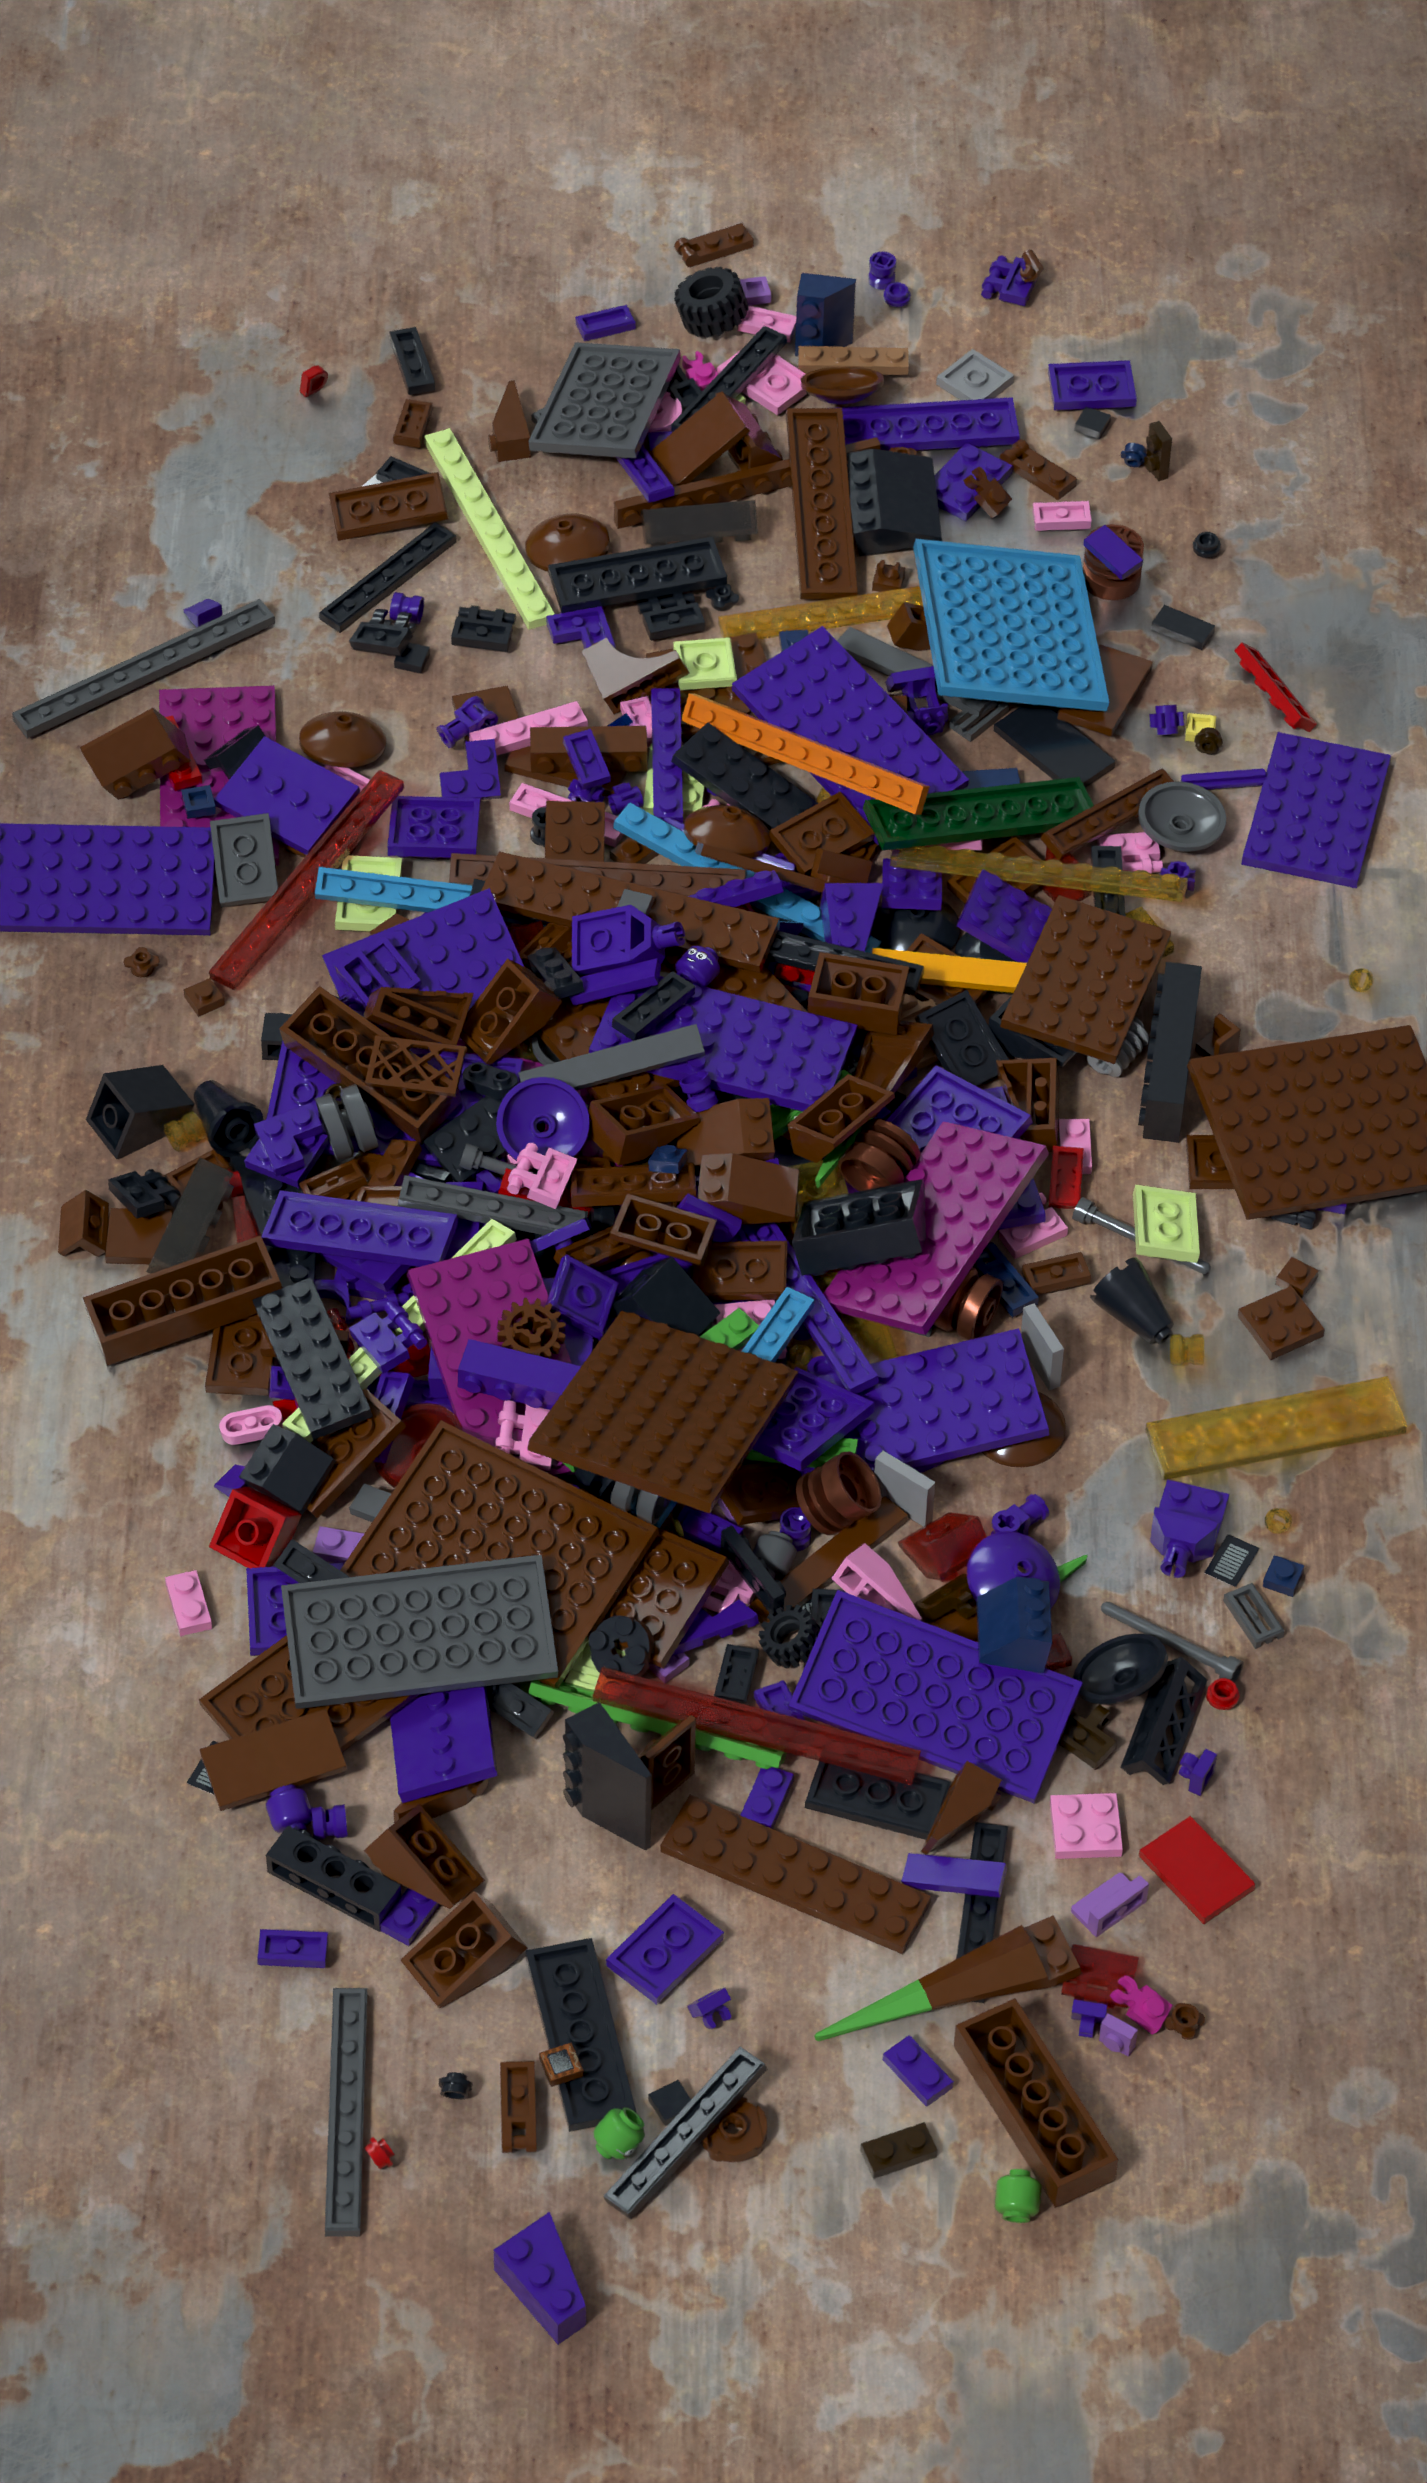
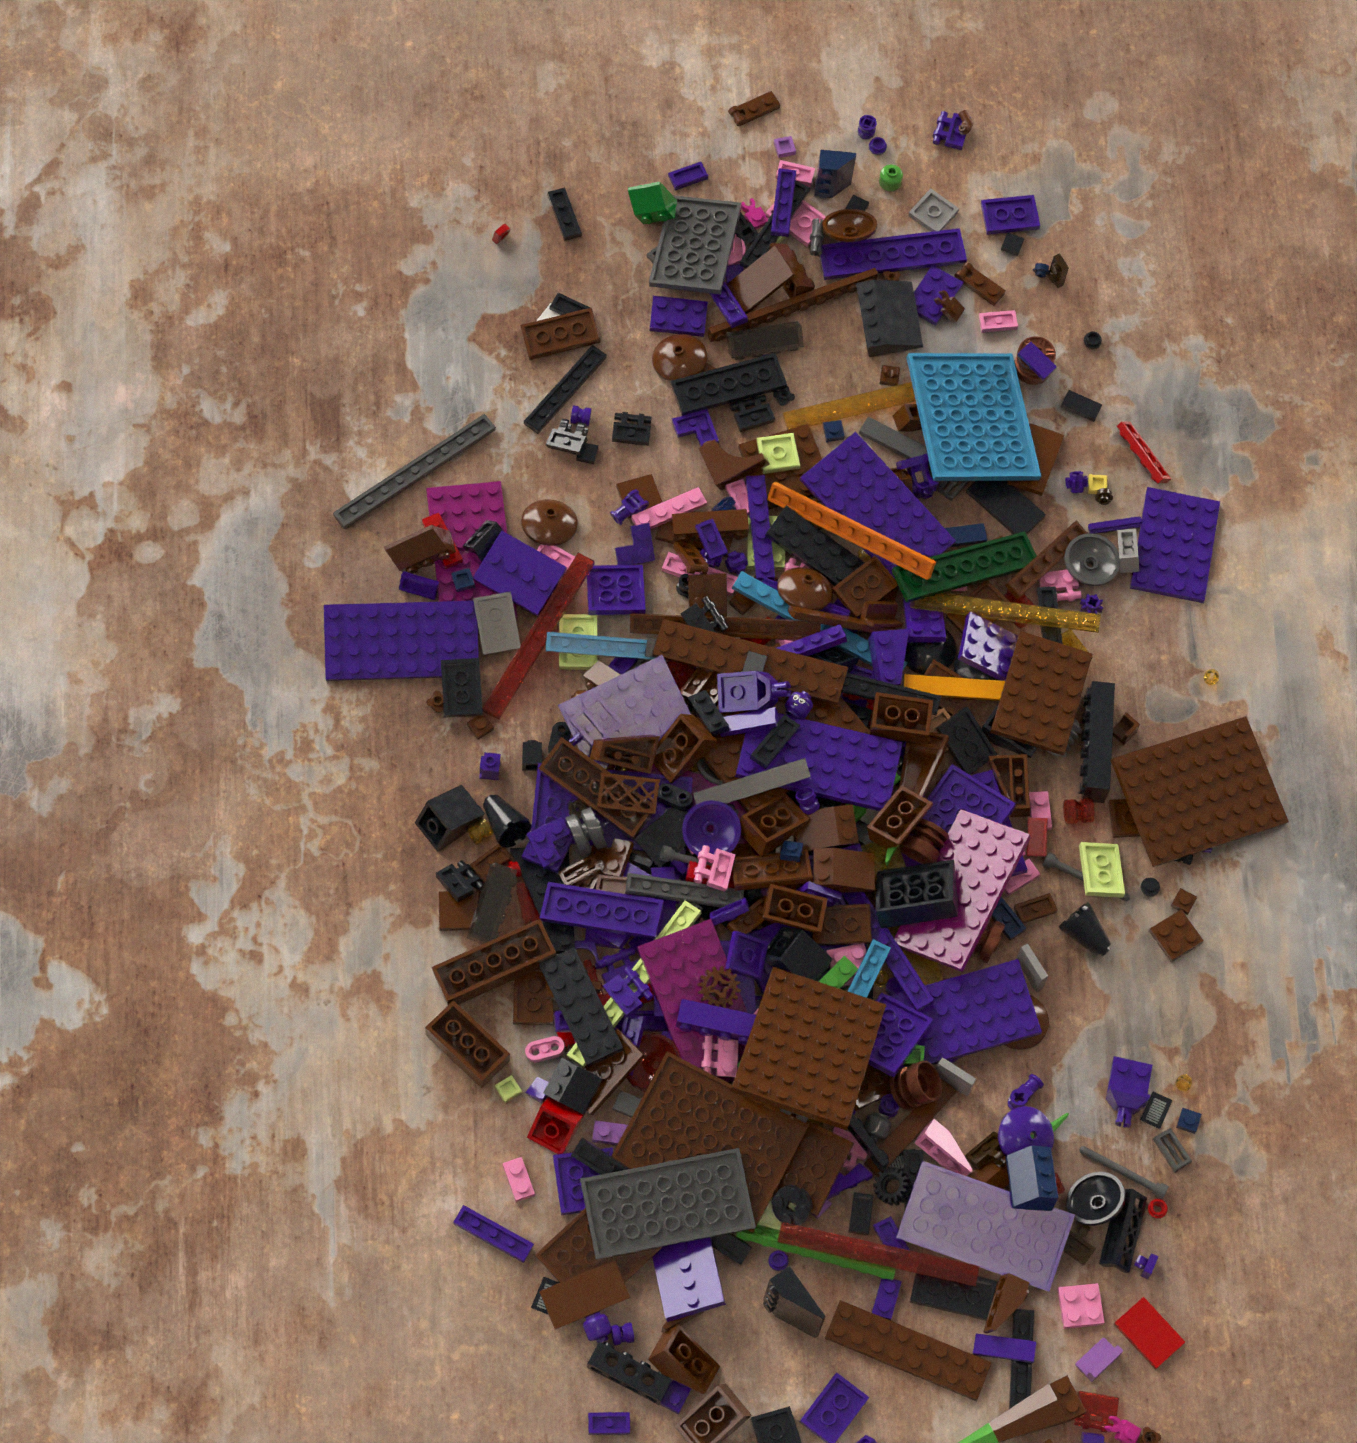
camera: 10 degrees left, 15 degrees up
reddish brown panel [58,1190,109,1257] -> none
dark purple slope [184,598,223,628] -> none
reddish brown plate [393,399,433,448] -> none
yellowish green plate [424,428,555,630] -> none
reddish brown slope [488,380,531,462] -> none
reddish brown slope [639,1715,696,1810] -> none
black tyre [674,267,749,337] -> none
reddish brown plate [786,408,858,599] -> none
medium nougat plate [798,346,909,375] -> none
clear red slope [898,1512,987,1582] -> none
clear yellow plate [1145,1376,1407,1480] -> none
clear yellow wheel [1170,1334,1204,1365] -> none
none -> dark purple plate [399,571,439,600]
none -> reddish brown brick [425,1000,510,1088]
none -> black plate [441,658,483,718]
none -> dark purple plate [453,1205,534,1263]
none -> dark purple window [479,752,501,780]
none -> yellowish green tile [495,1075,522,1103]
none -> green slope [628,182,677,224]
none -> dark purple plate [649,295,708,337]
none -> reddish brown plate [673,542,708,574]
none -> black plate [680,596,728,632]
none -> dark purple tile [771,168,797,237]
none -> dark grey pin [810,218,824,256]
none -> bright green head [879,164,903,192]
none -> clear red wheel [1063,798,1095,824]
none -> light grey brick [1117,529,1139,573]
none -> black plate [1140,878,1160,897]

